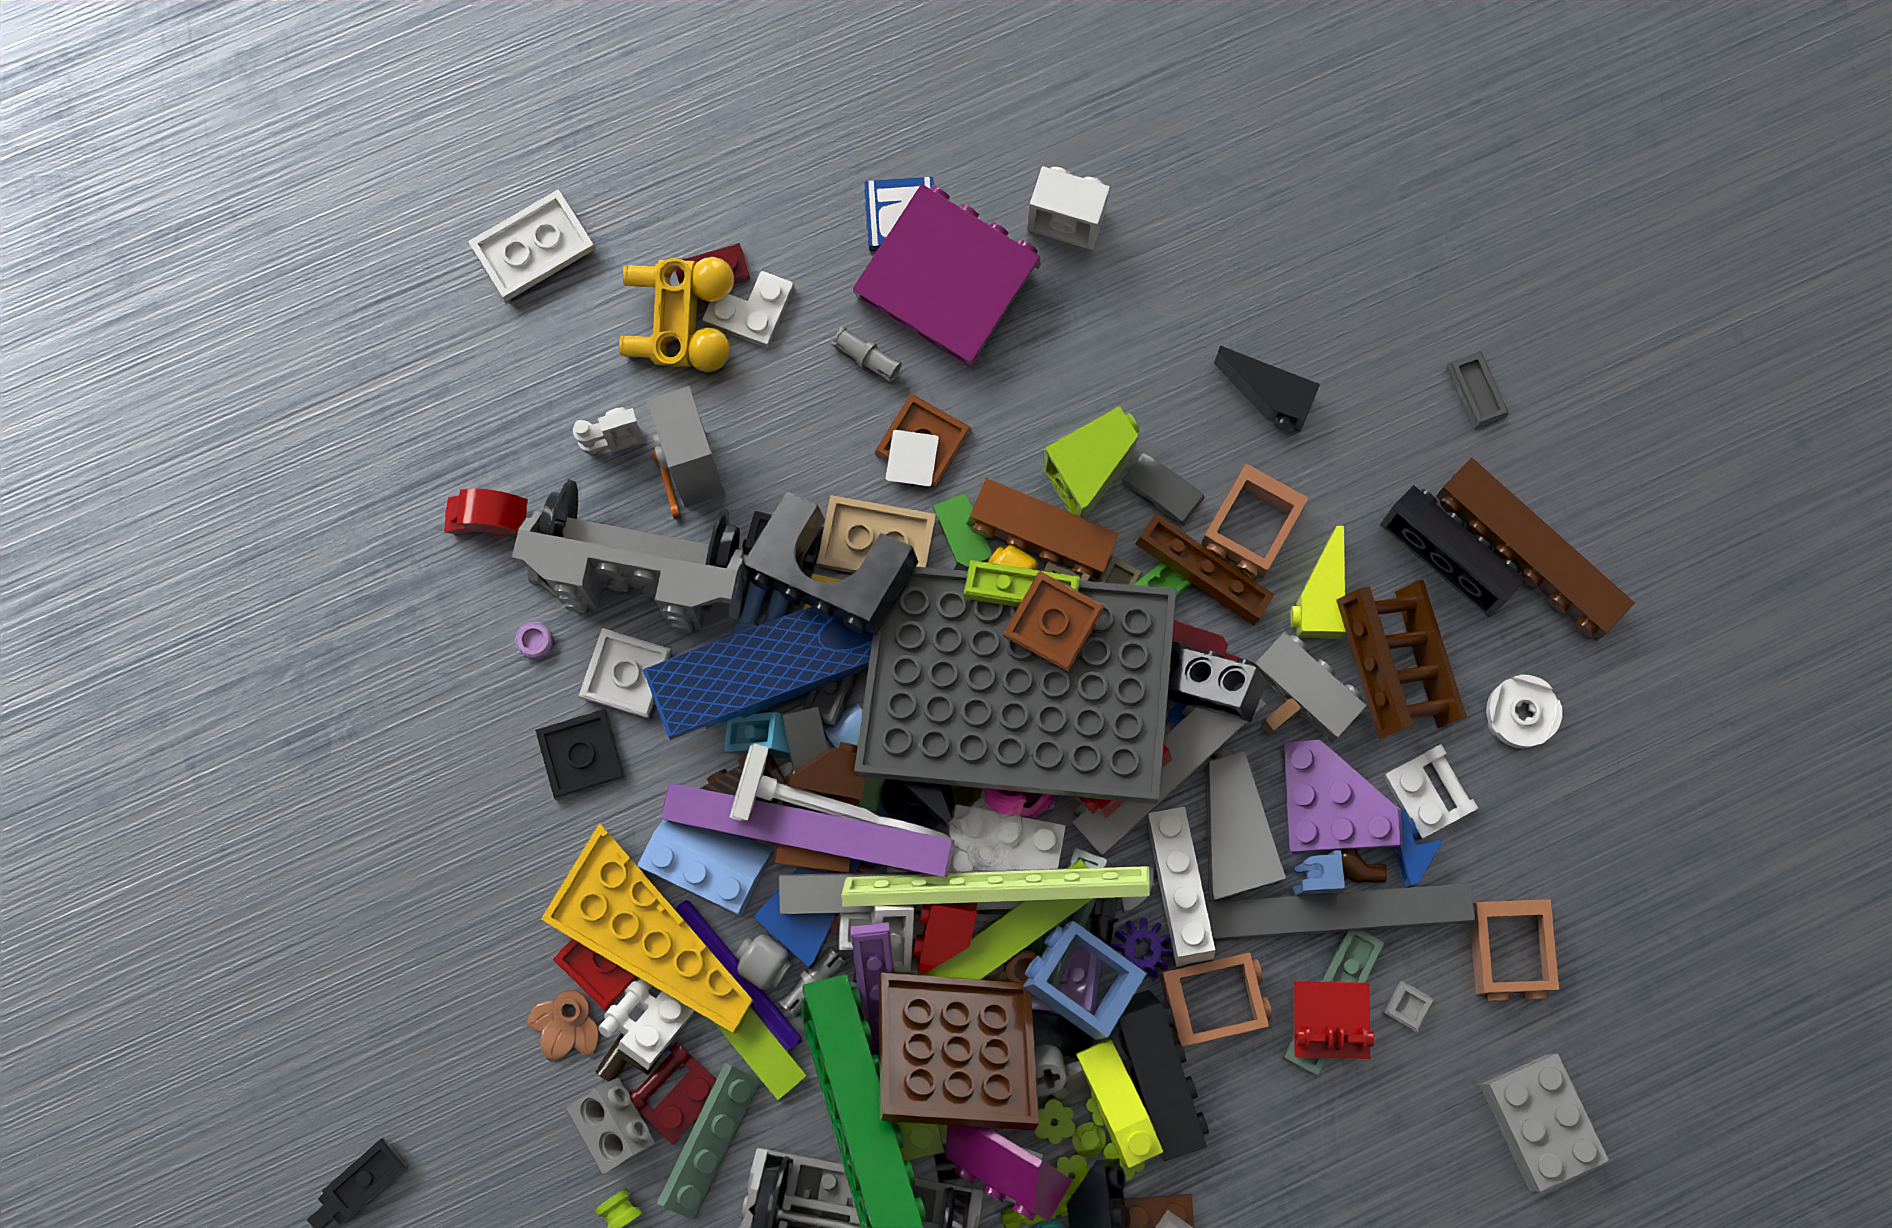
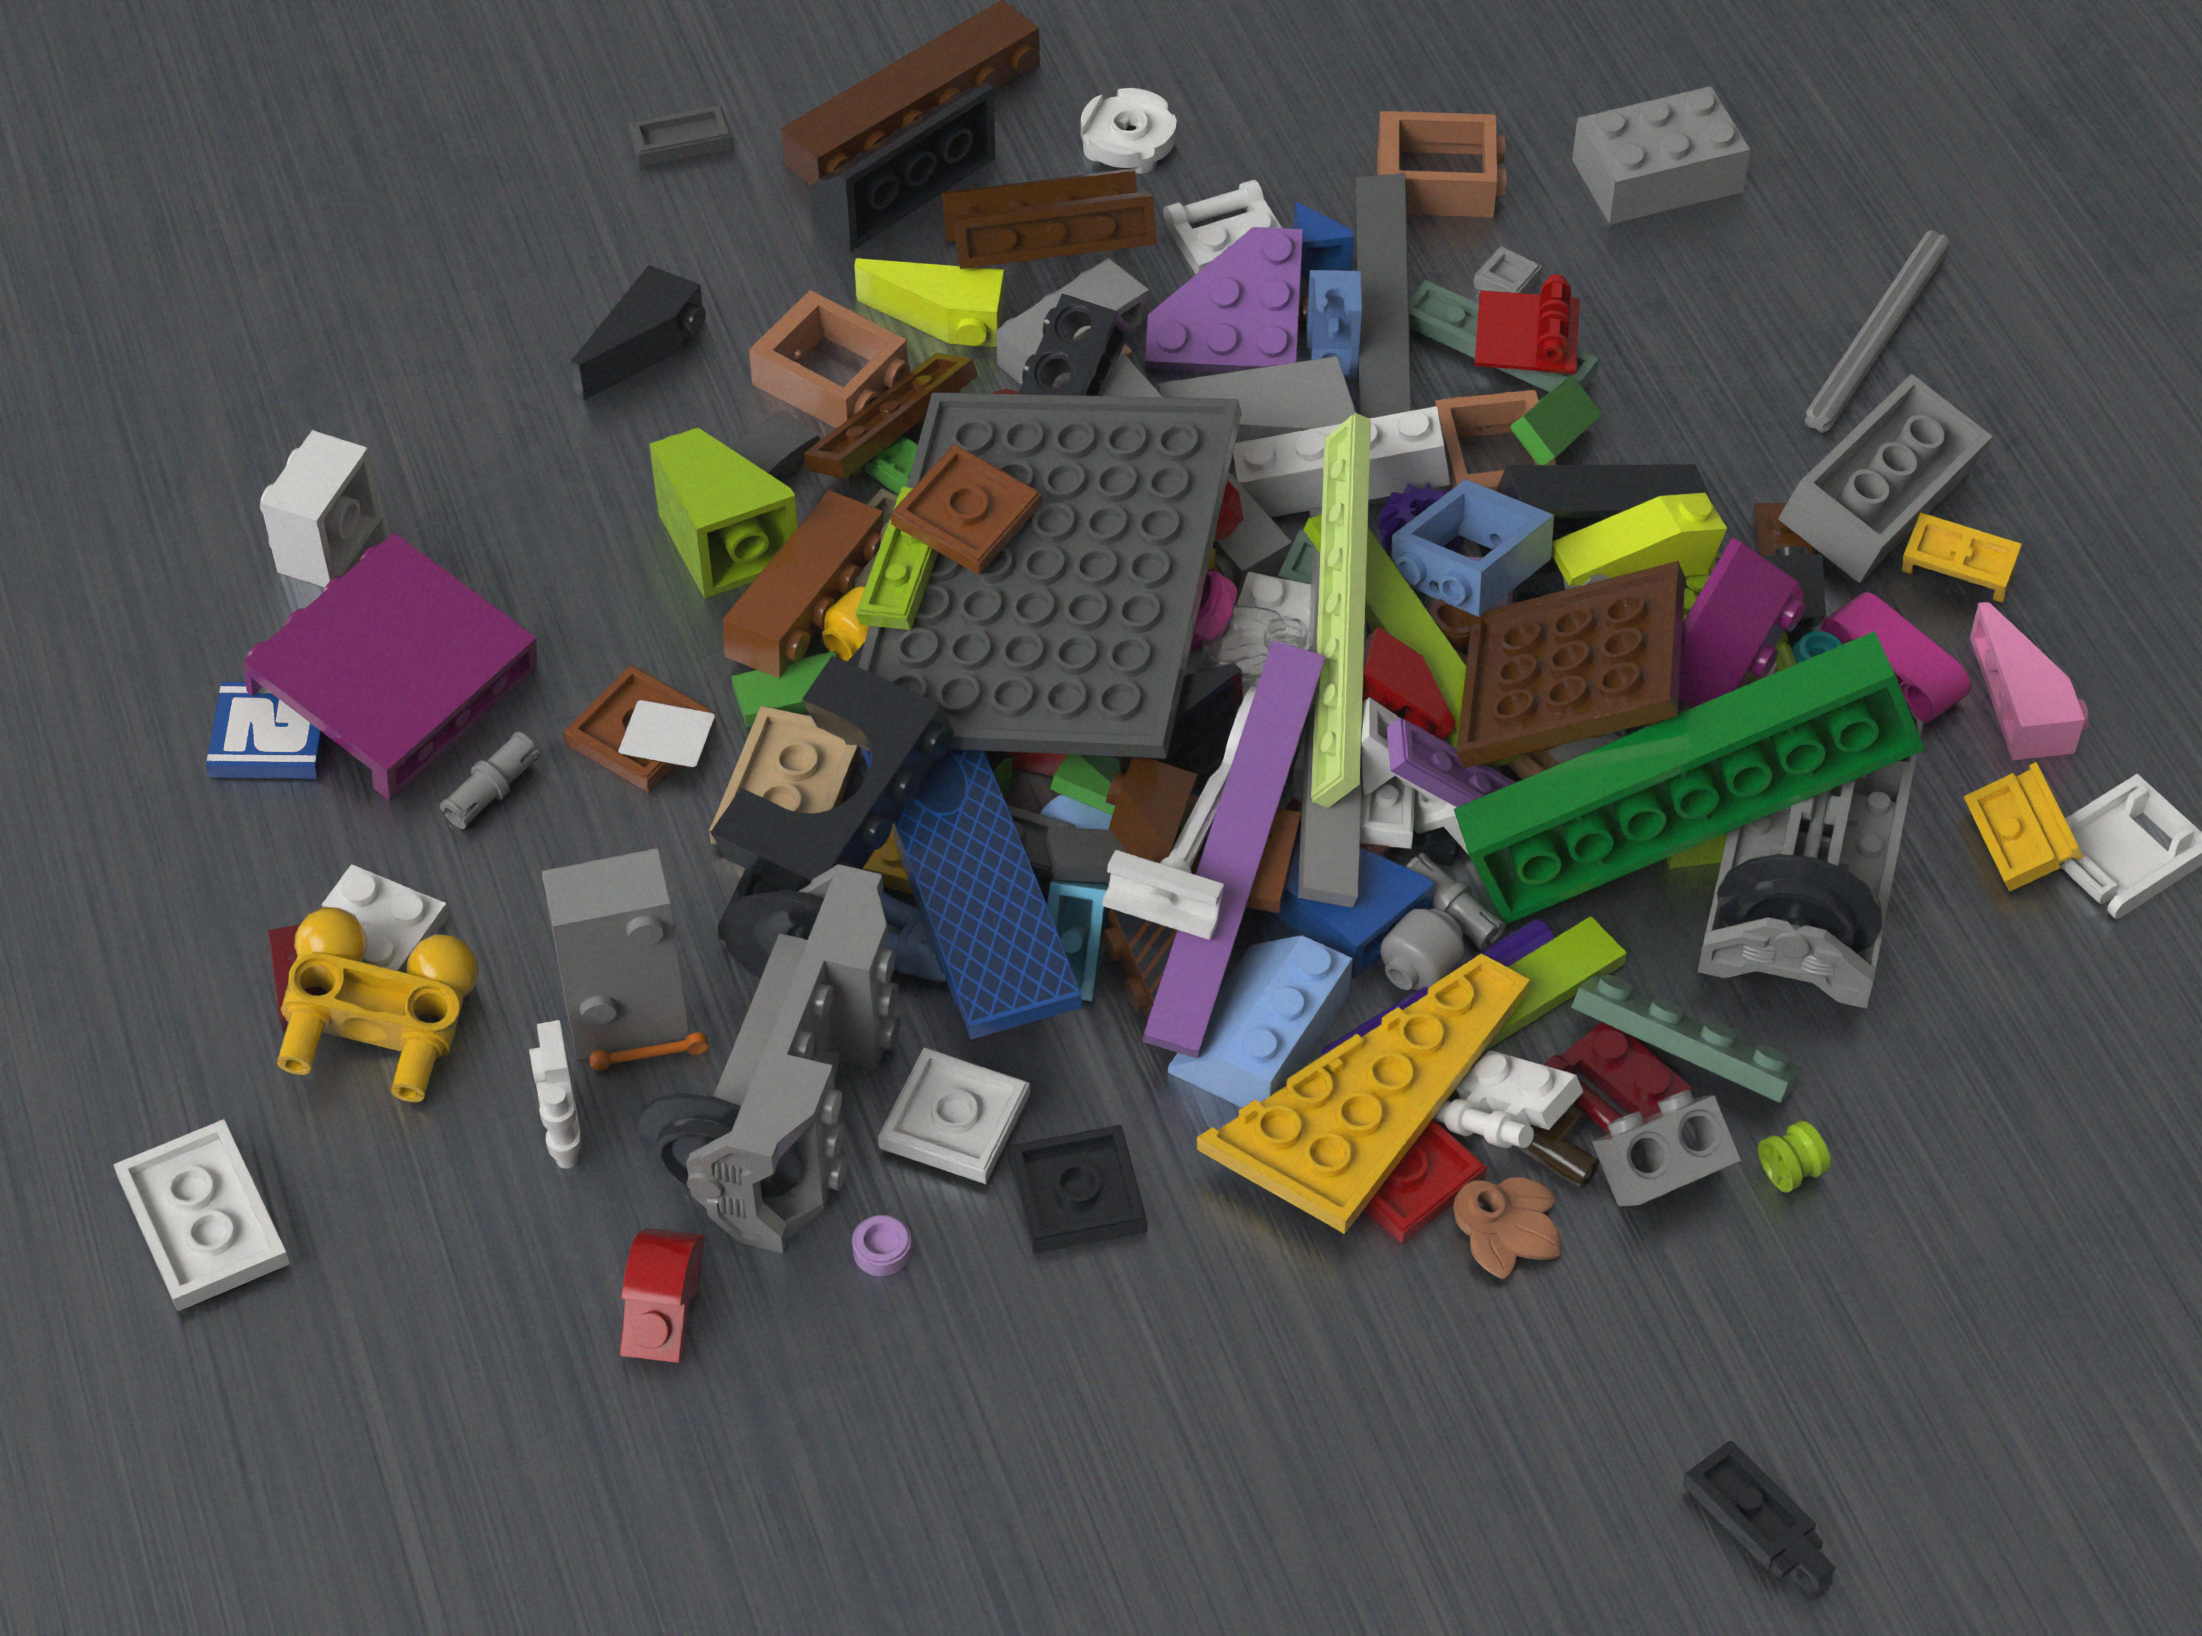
camera: 85 degrees left, 25 degrees down
none -> bright green tile [1510,374,1602,465]

